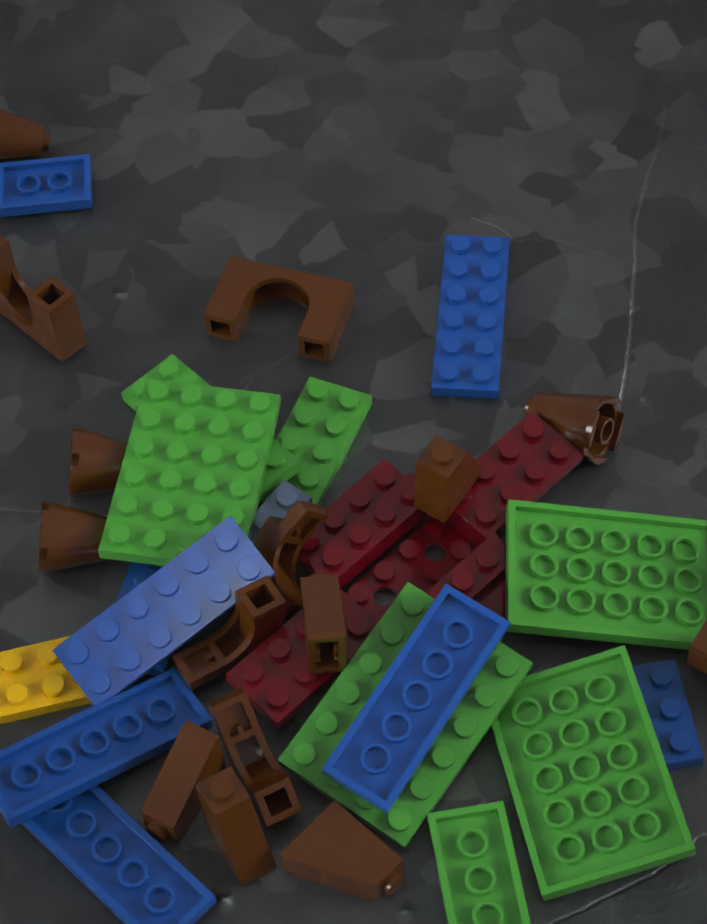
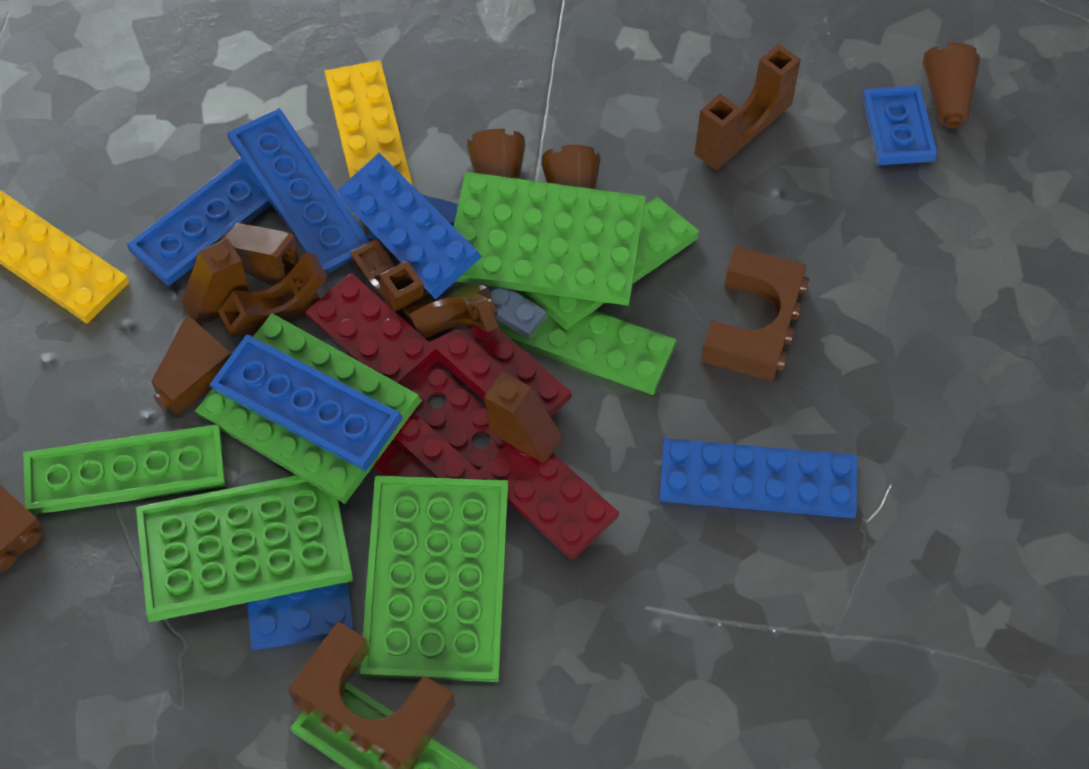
camera: 85 degrees right, 5 degrees up
reddish brown slope [300,573,346,675] -> none
reddish brown cone [524,392,624,465] -> none

